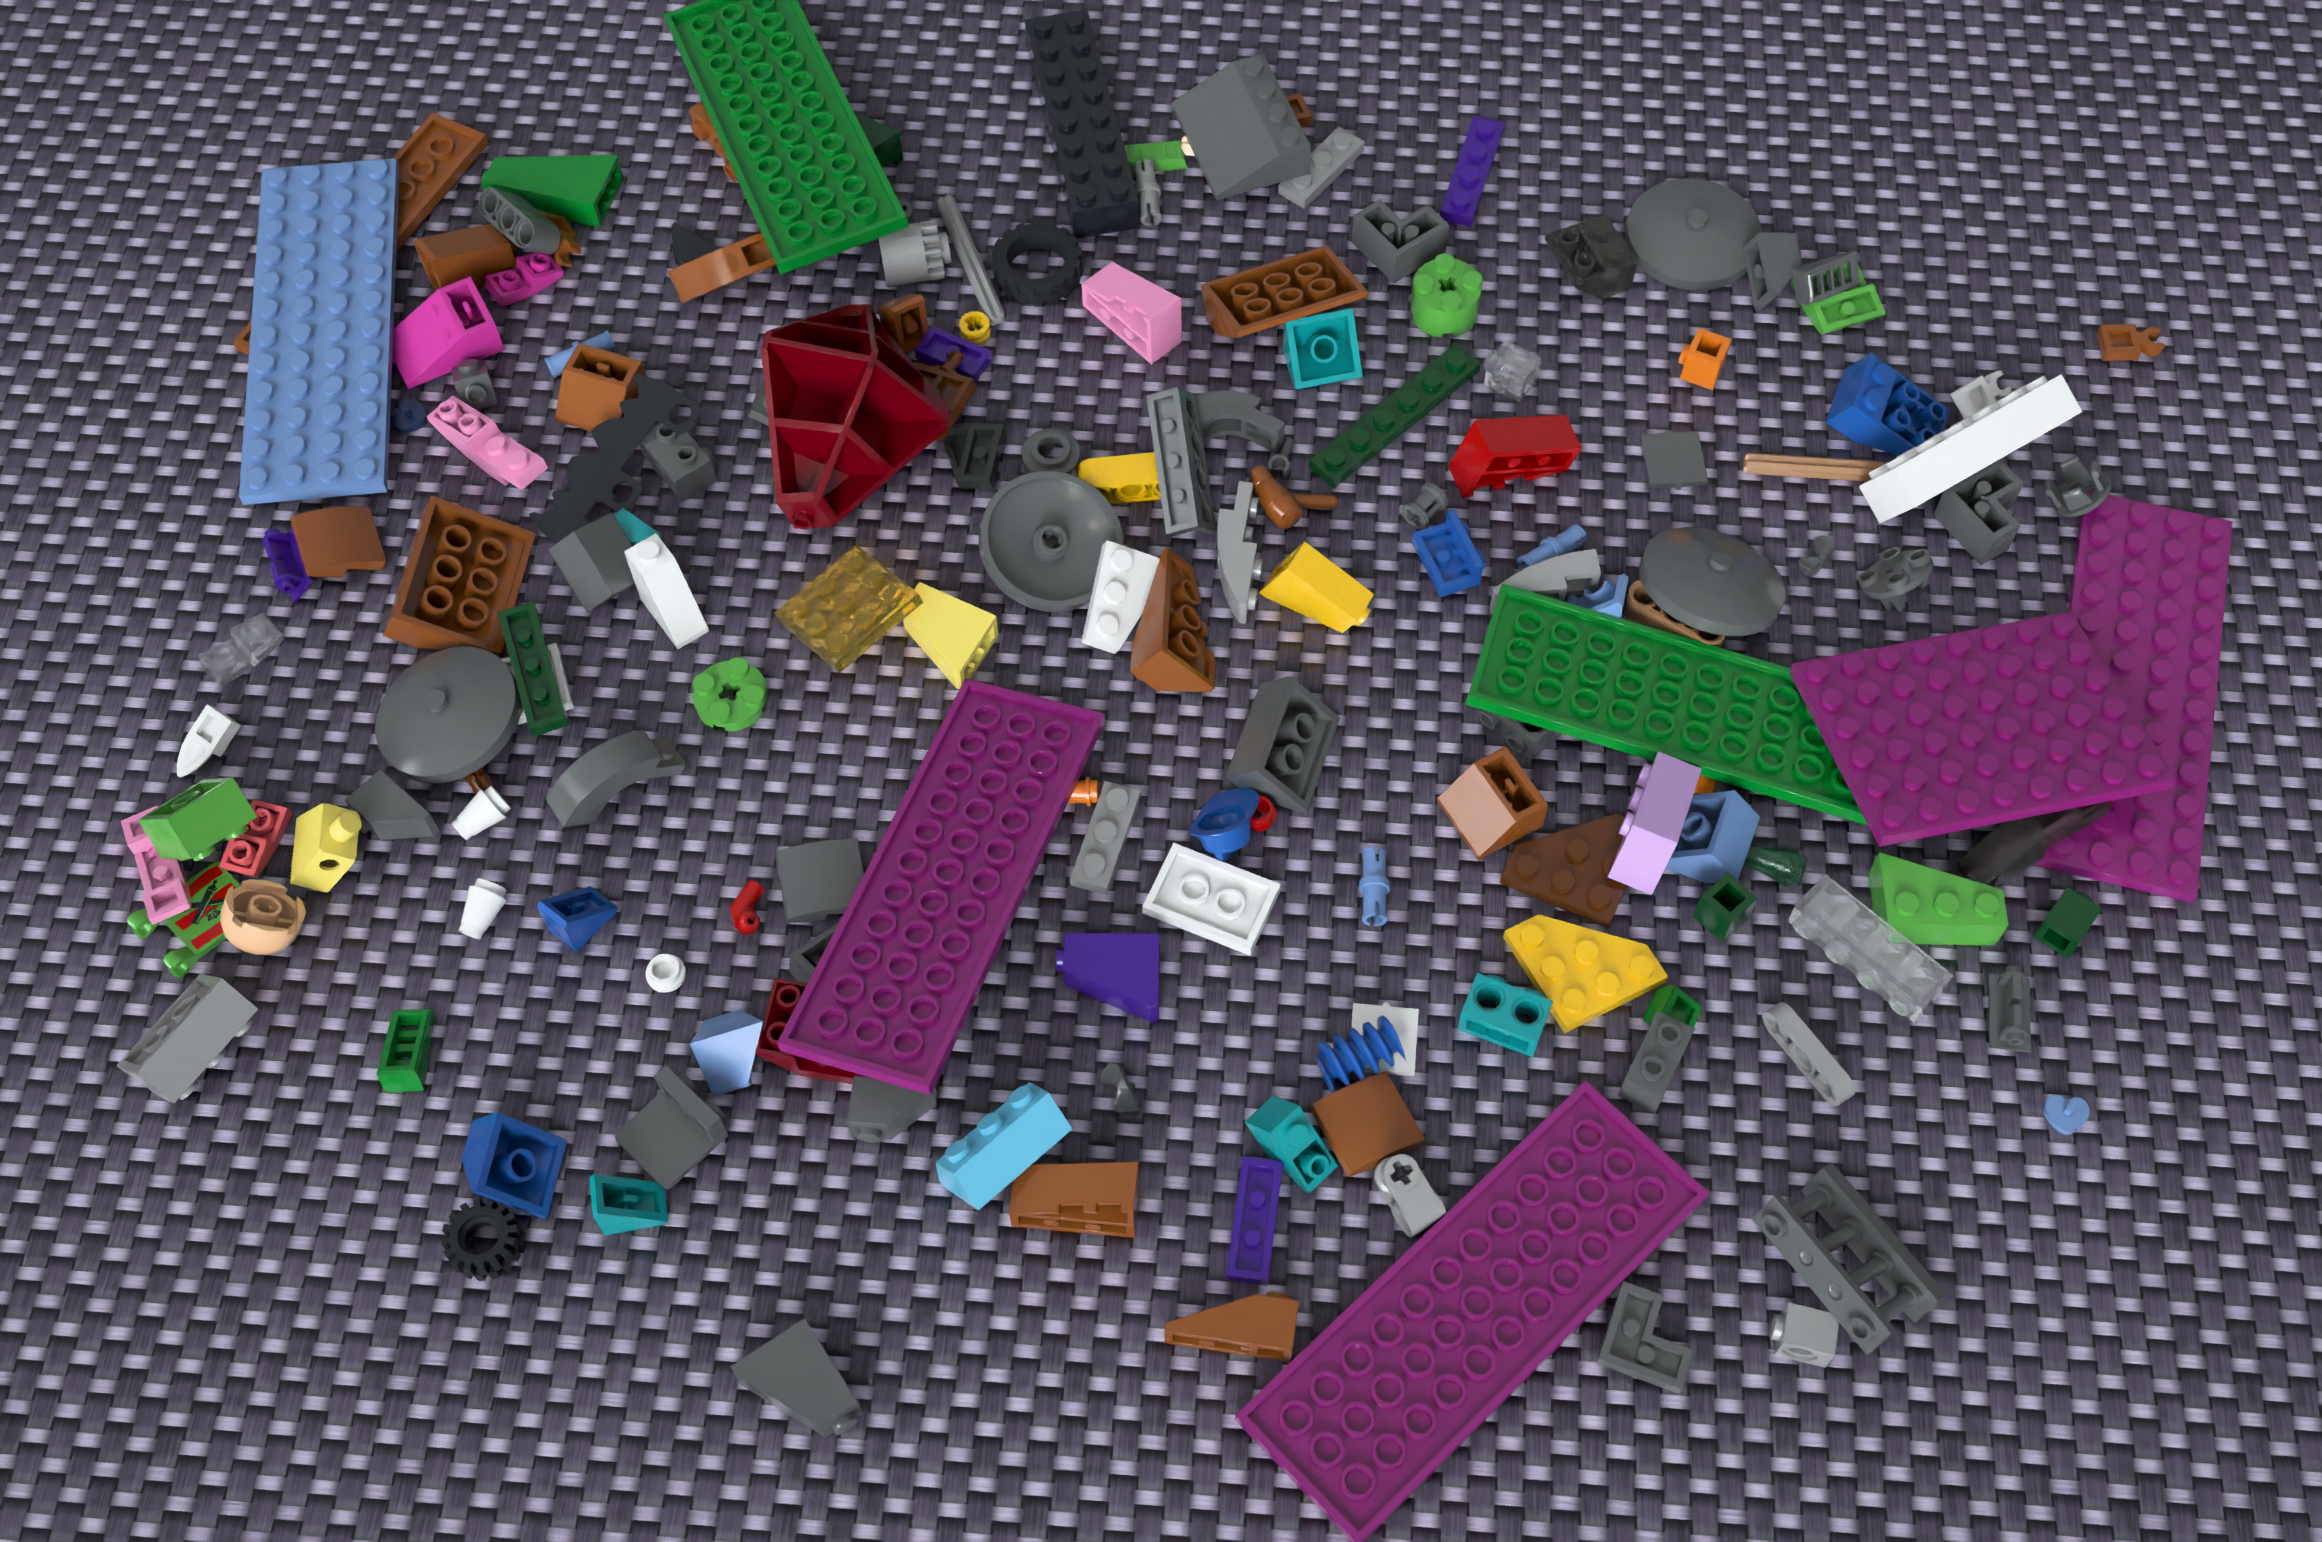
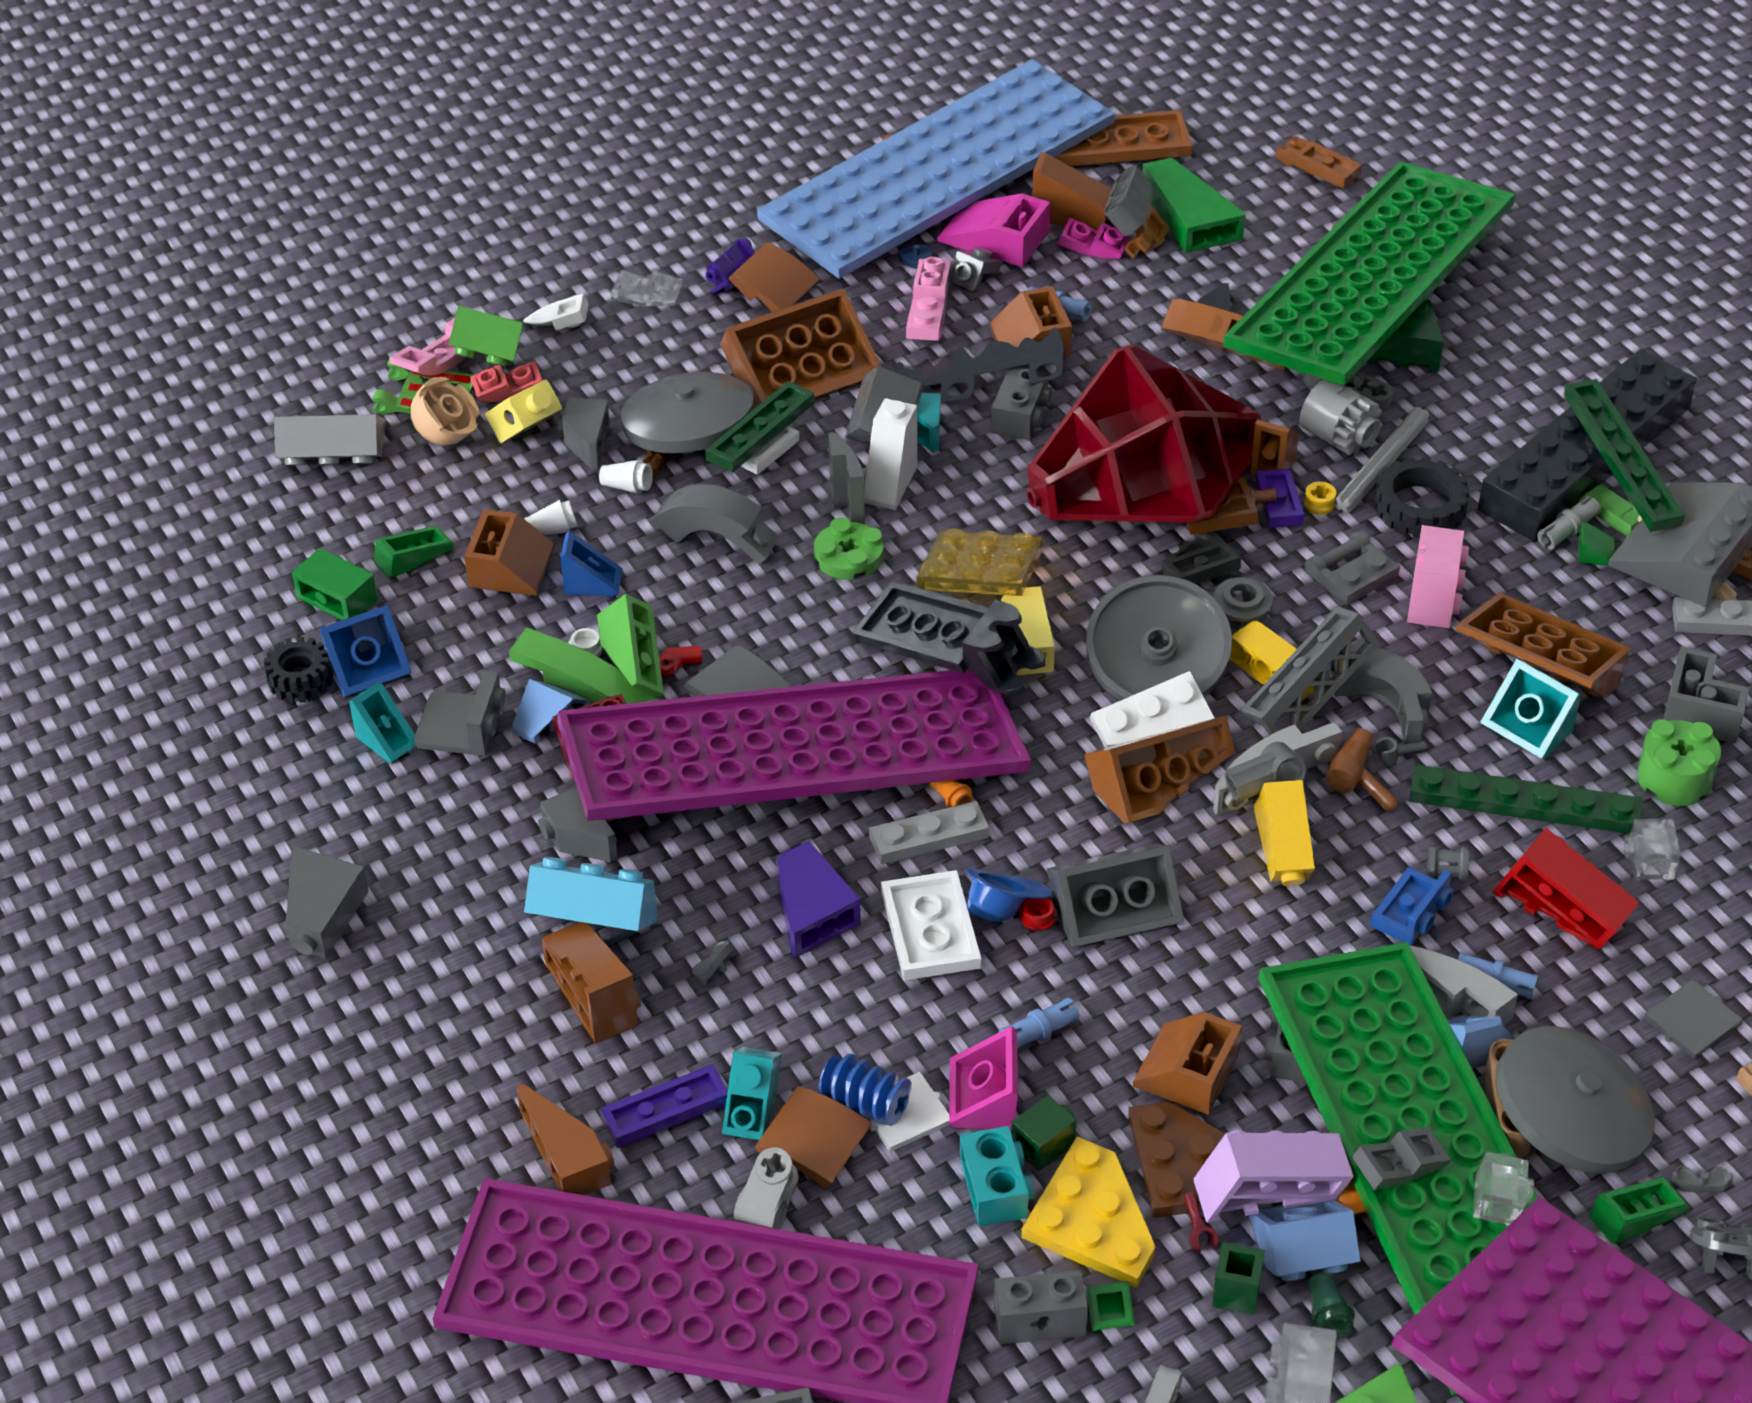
camera: 55 degrees right, 15 degrees down
none -> green brick [292,548,378,620]
none -> dark orange slope [464,509,554,596]
none -> bright green slope [509,627,658,704]
none -> bright green slope [597,594,664,697]
none -> dark grey slope [828,432,865,524]
none -> black hinge [852,581,1046,695]
none -> dark pink slope [949,1026,1018,1131]
none -> dark green brick [1011,1095,1077,1171]
none -> dark red hand [1184,1192,1219,1251]
none -> dark grey piece [1224,742,1306,802]
none -> dark orange hinge [1275,136,1362,189]
none -> dark grey plate [1305,531,1400,606]
none -> dark grey slope [1352,1127,1451,1190]
none -> clear brick [1473,1151,1534,1225]
none -> dark green plate [1563,379,1685,532]
none -> green slope [1578,522,1614,565]
none -> green slope [1590,1177,1689,1244]

